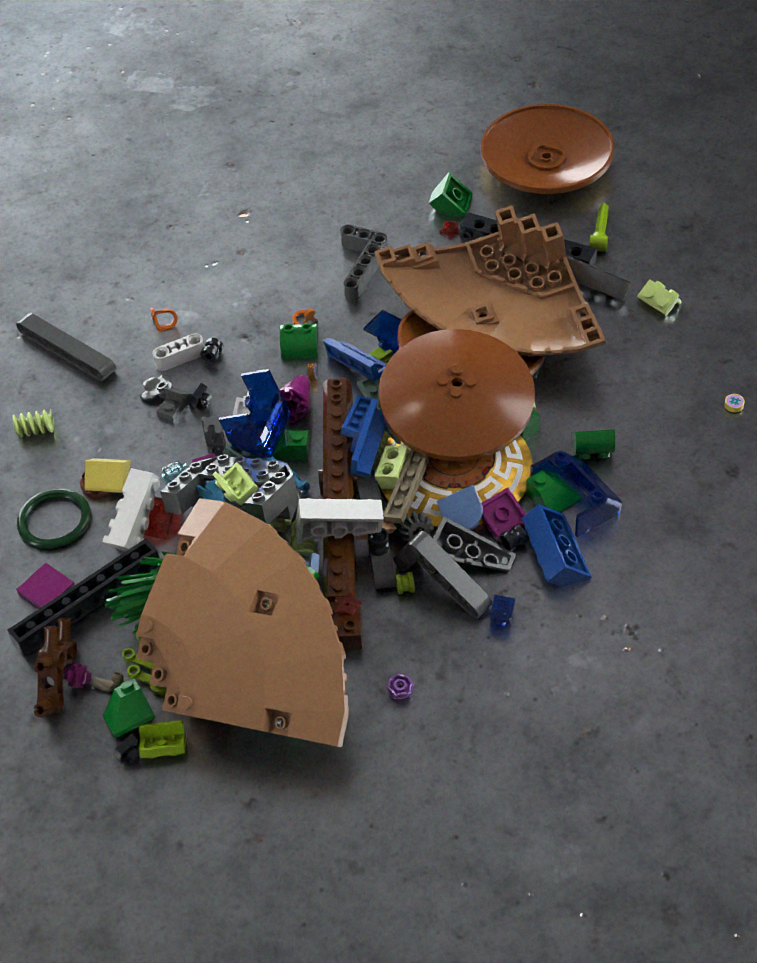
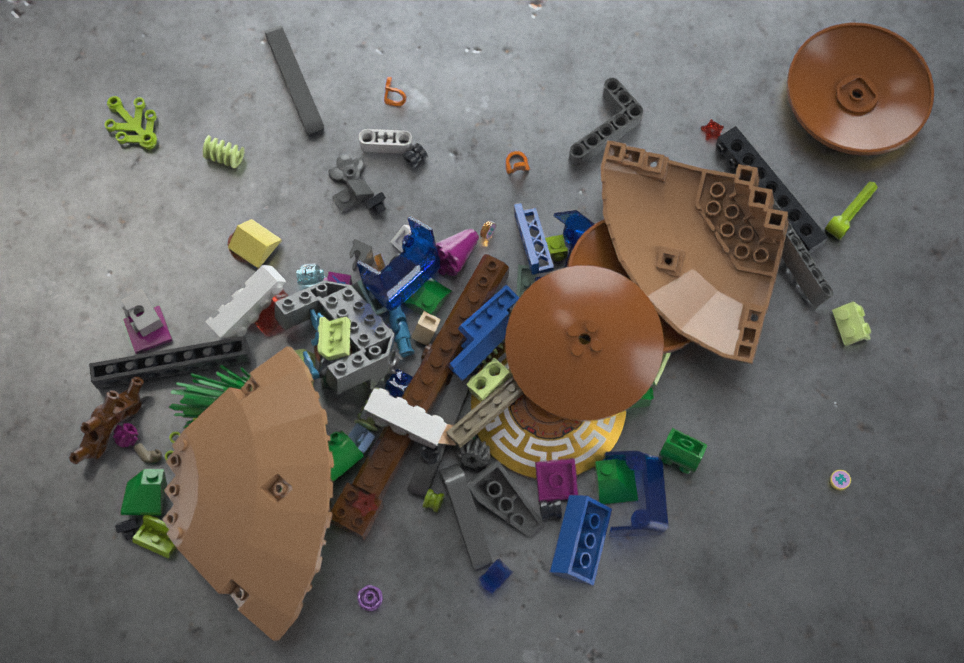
camera: 25 degrees right, 20 degrees up
dark green wedge [17,488,91,549] -> none
green brick [280,323,318,359] -> none
green slope [429,172,473,217] -> none
medium blue tile [437,485,483,530] -> none
none -> light grey brick [122,289,164,337]
none -> tan brick [411,311,441,346]

